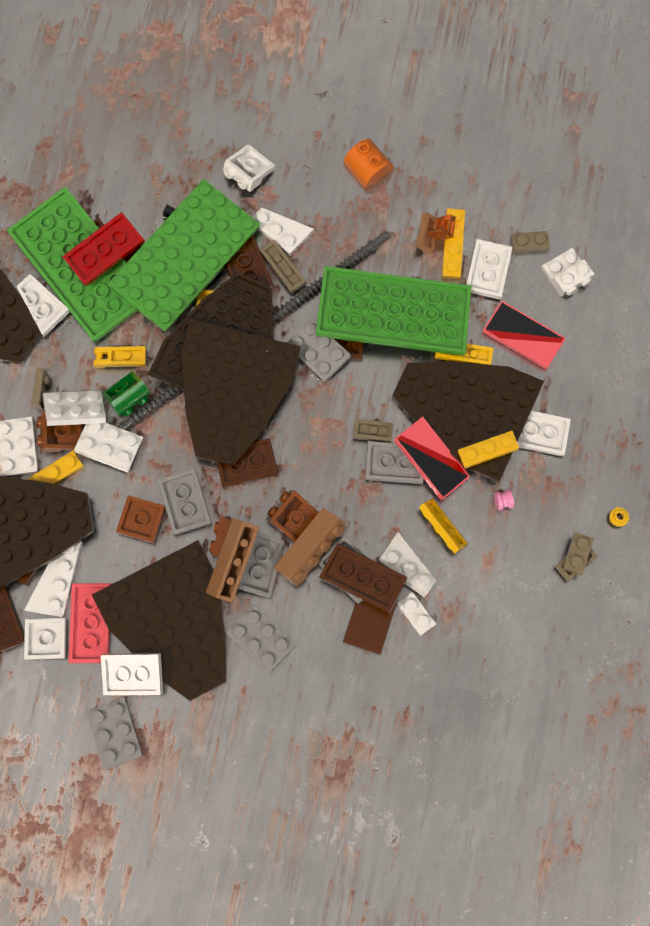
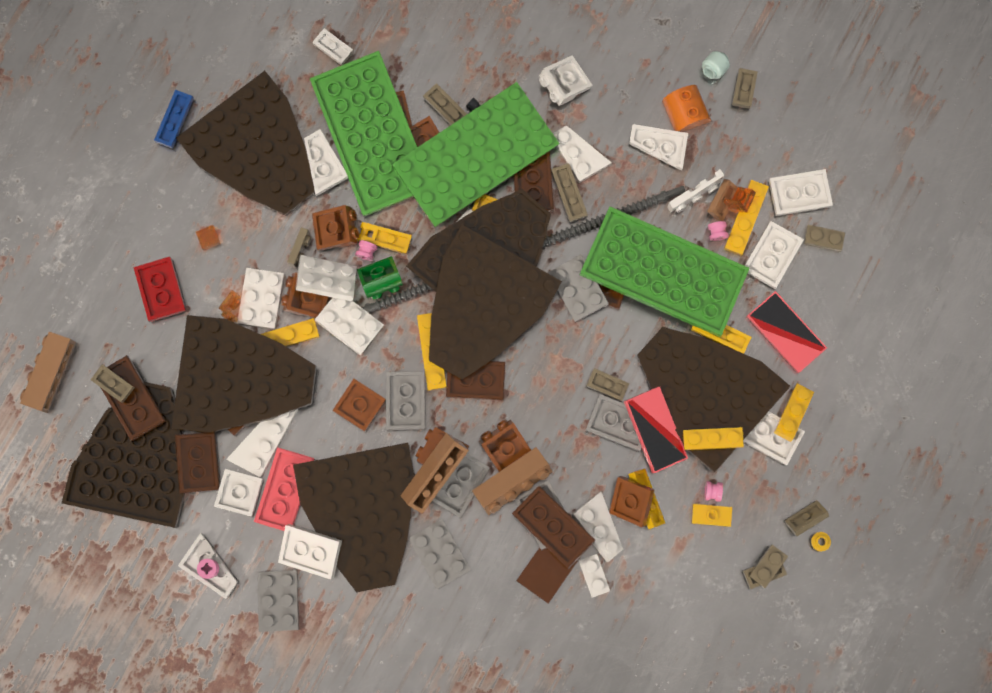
camera: 20 degrees right, 5 degrees up
red plate [62,212,145,287] -> none
white plate [541,248,594,297] -> none
none -> white wing [178,533,238,599]
none -> bright pink wheel [197,559,220,579]
none -> dark orange plate [312,205,359,251]
none -> white plate [313,28,354,66]
none -> bright pink wheel [355,240,378,261]
none -> yellow plate [417,313,446,391]
none -> dark tan plate [423,83,467,125]
none -> dark orange plate [609,476,655,527]
none -> white wing [629,124,688,171]
none -> white wing [667,169,724,213]
none -> yellow plate [691,504,732,527]
none -> light aqua head [702,51,730,79]
none -> bright pink wheel [708,221,729,241]
none -> dark tan plate [732,68,758,109]
none -> white plate [769,169,833,216]
none -> yellow plate [774,383,814,442]
none -> dark tan plate [785,500,829,537]

